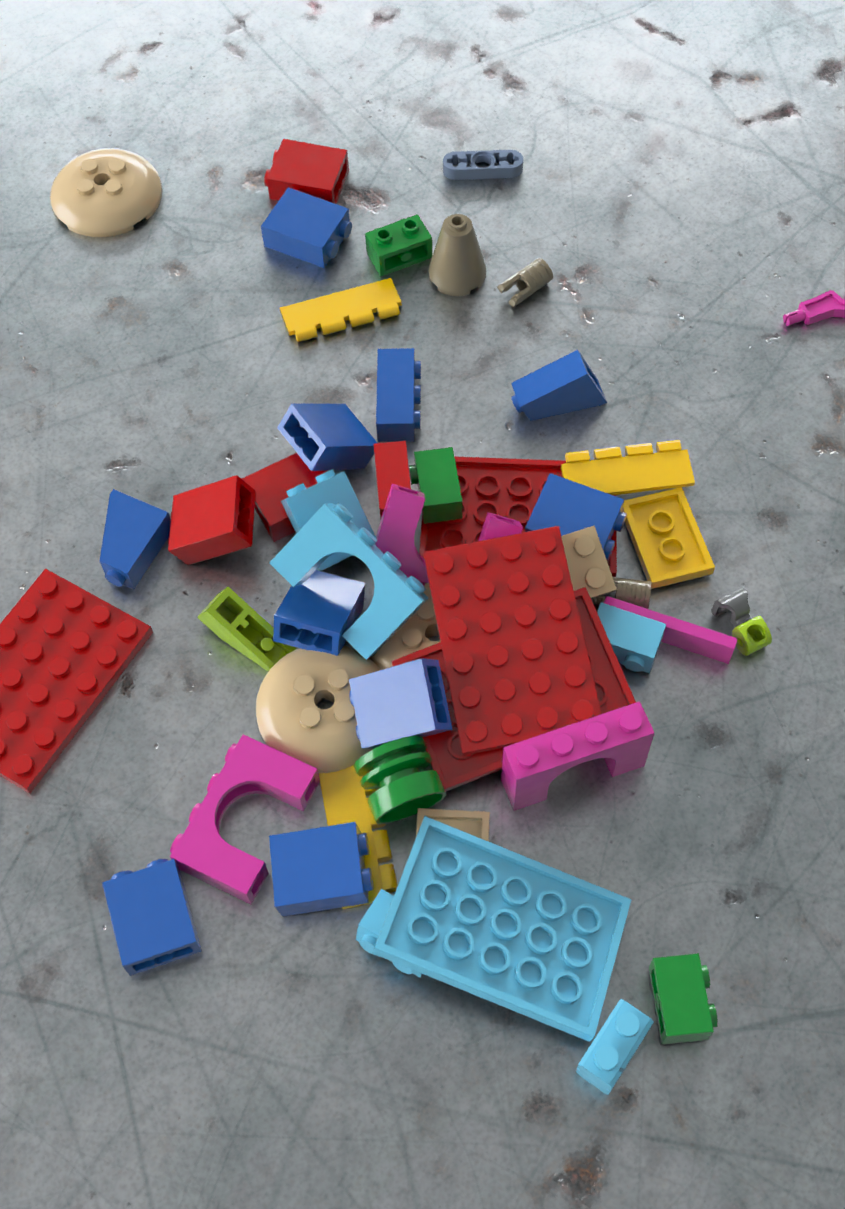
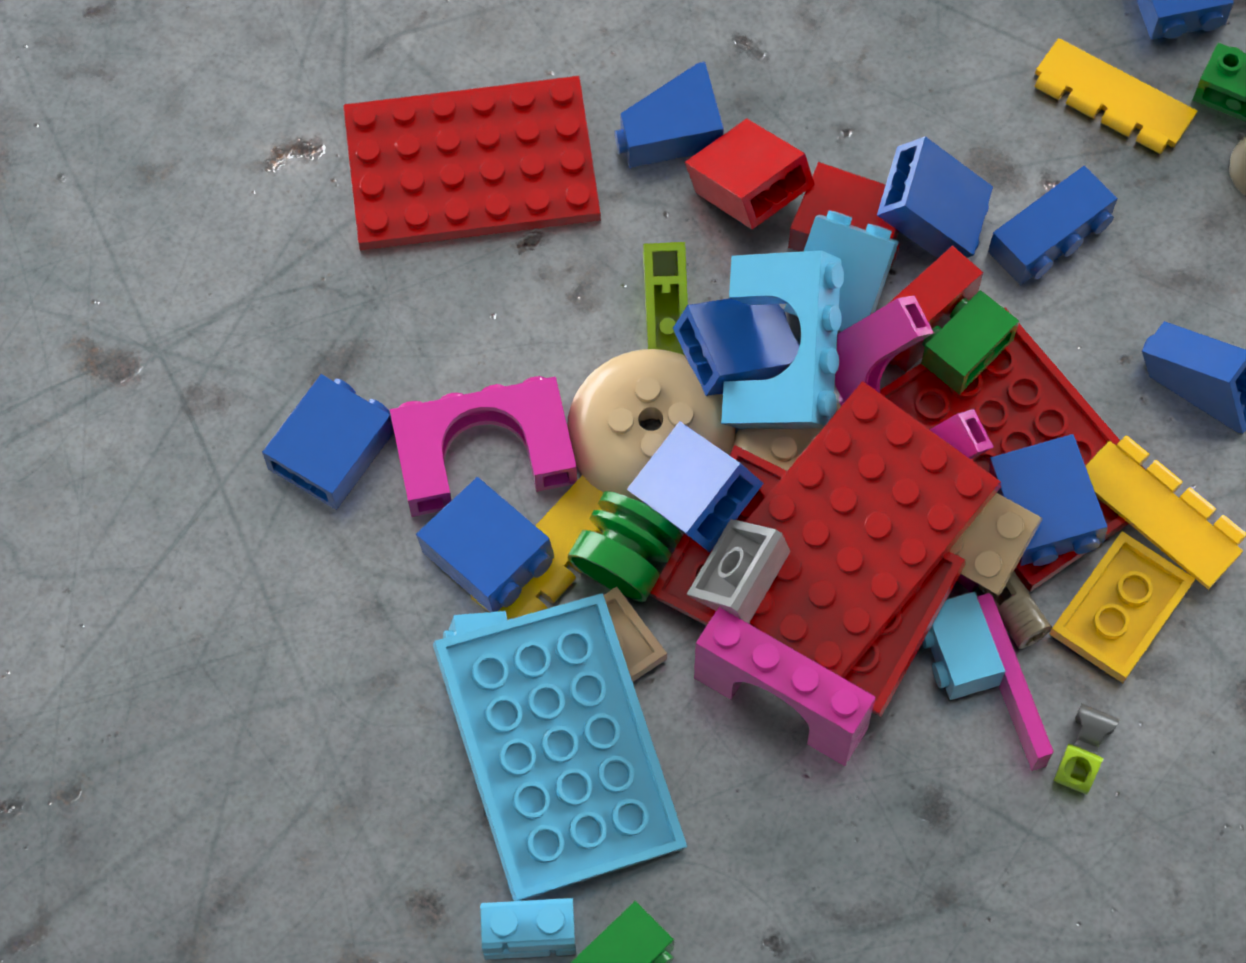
camera: 50 degrees right, 5 degrees up
none -> light grey slope [687,519,791,624]

